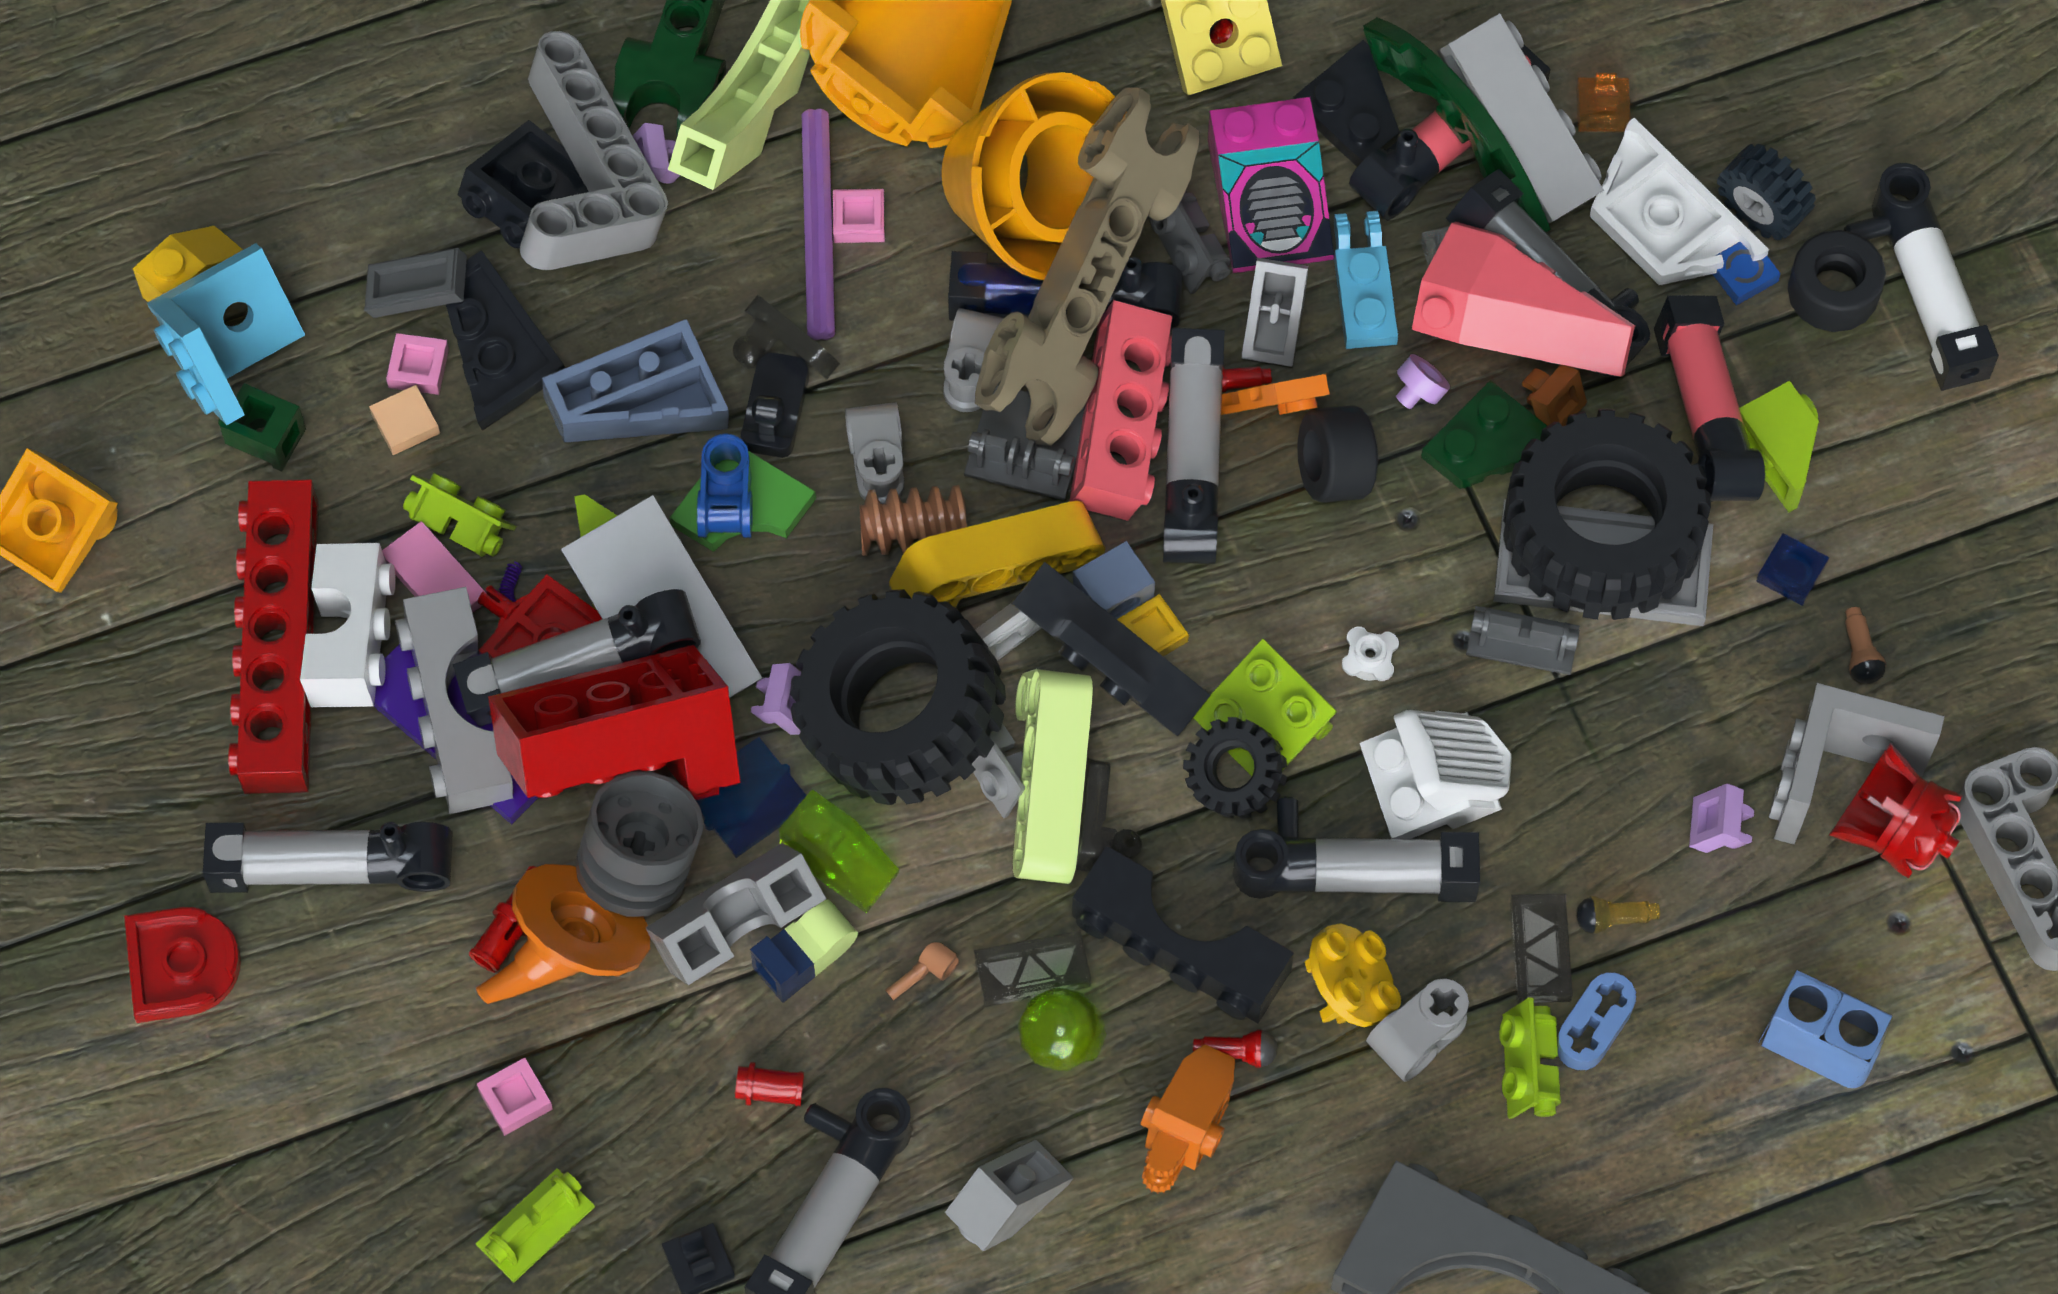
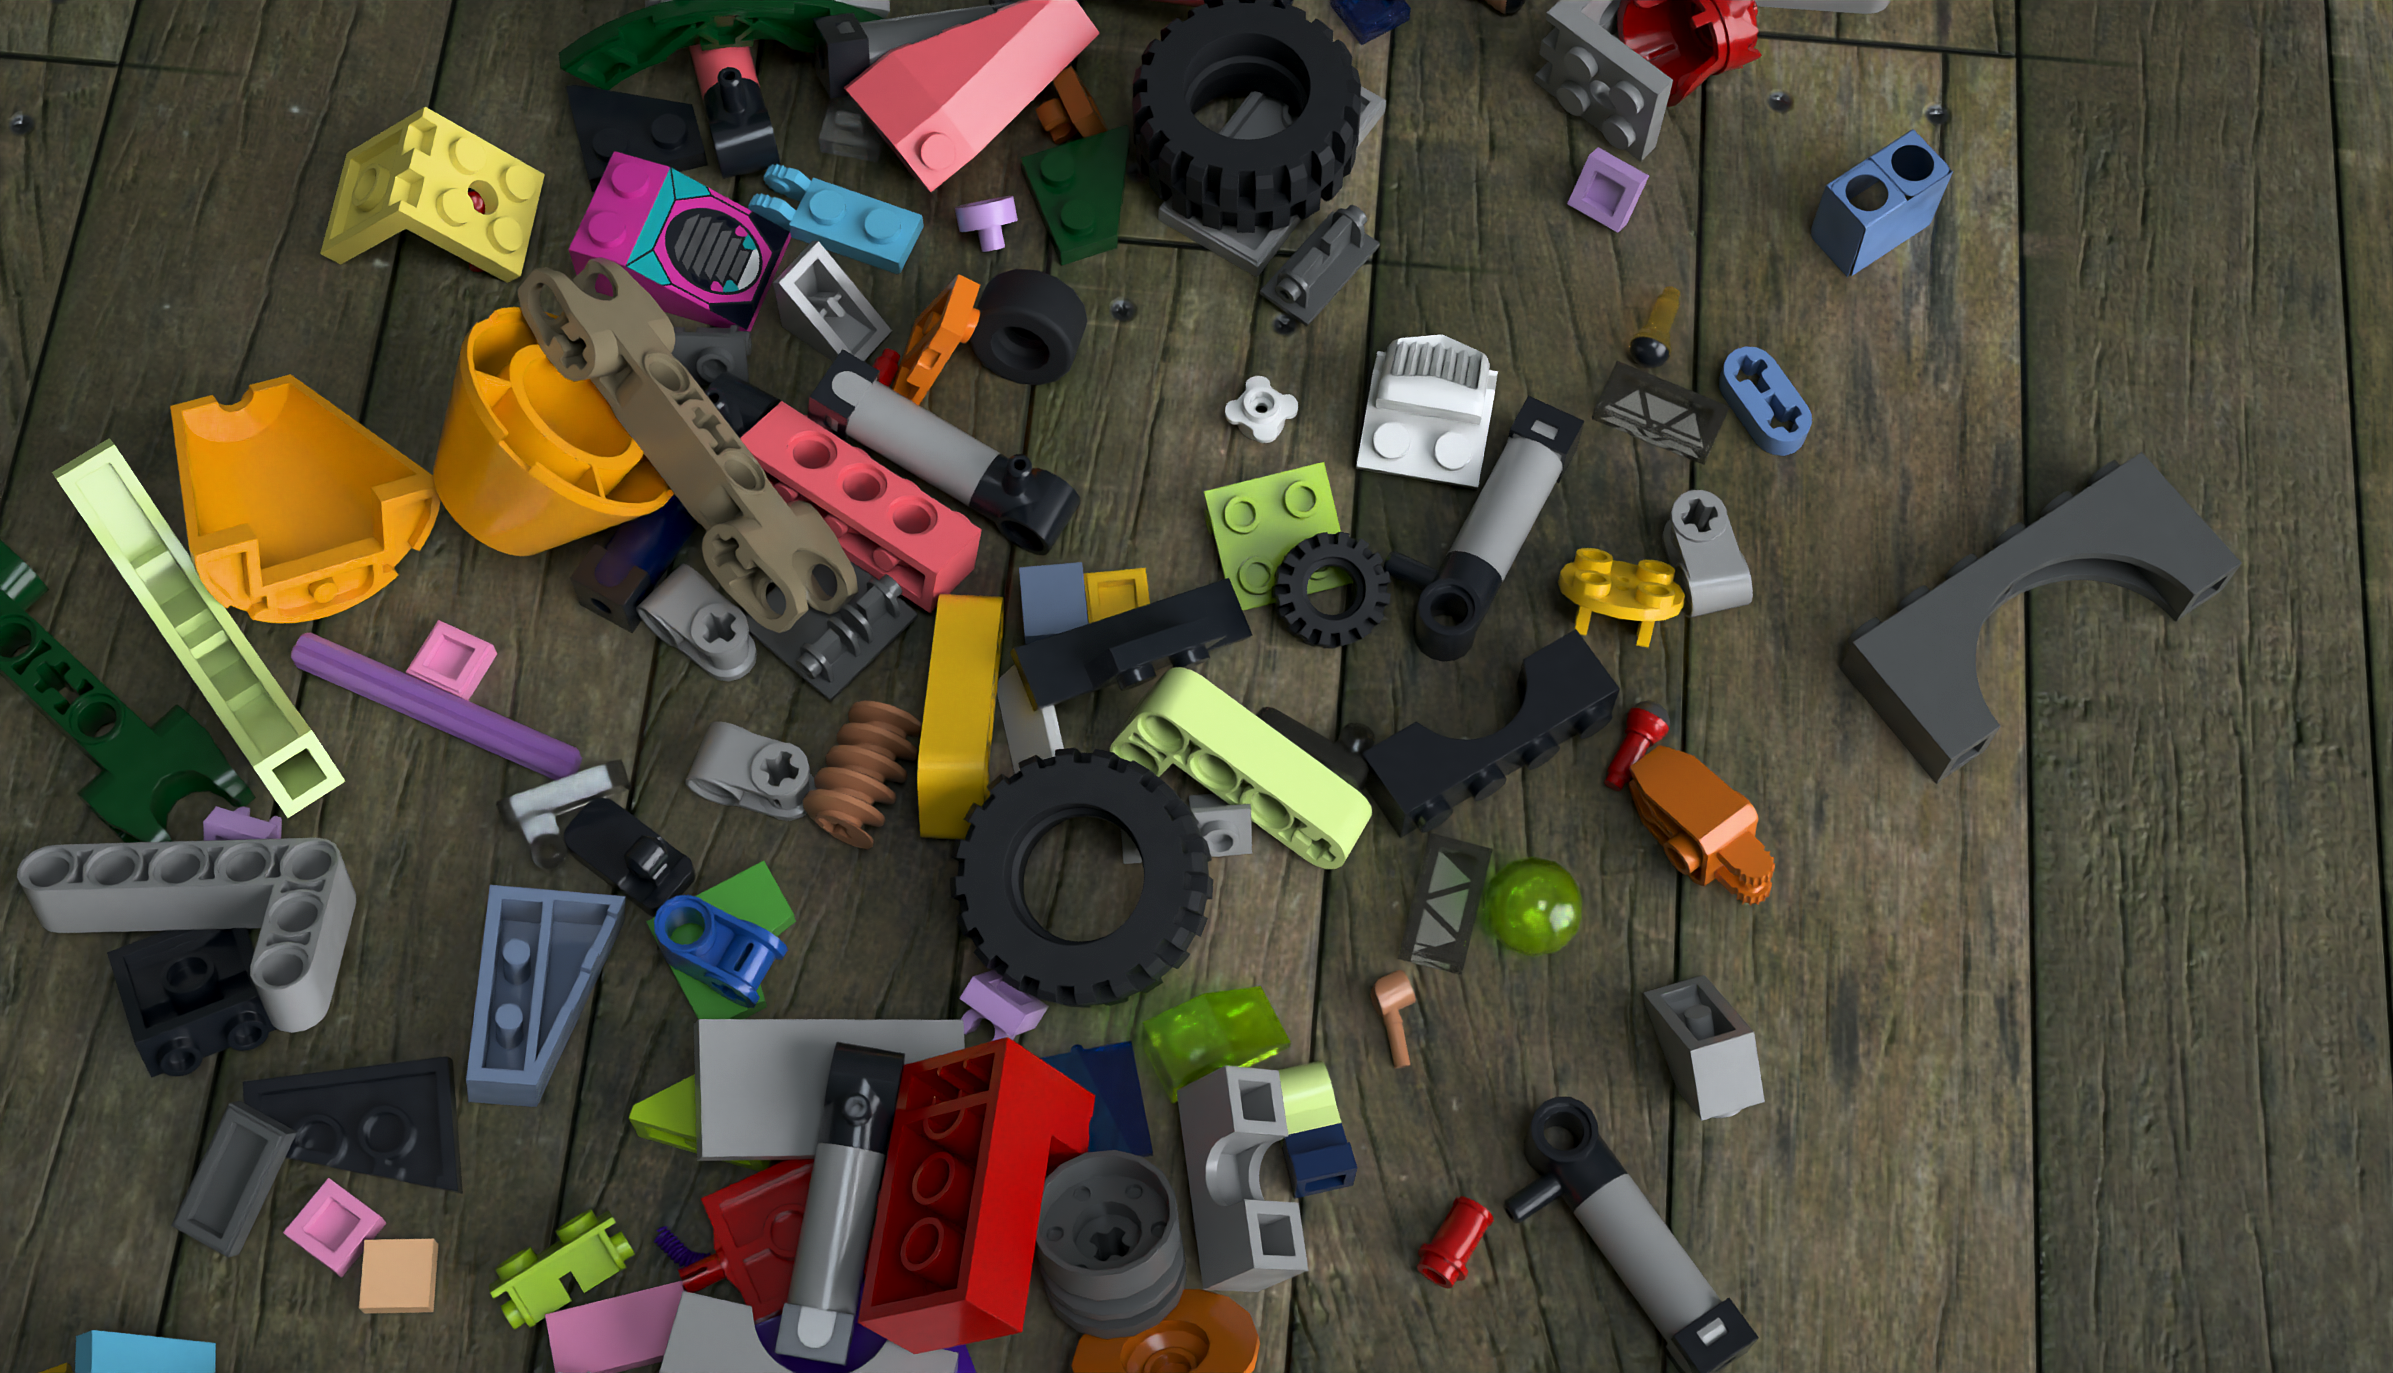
camera: 65 degrees left, 0 degrees up
lime hinge [1499,997,1561,1119] -> none

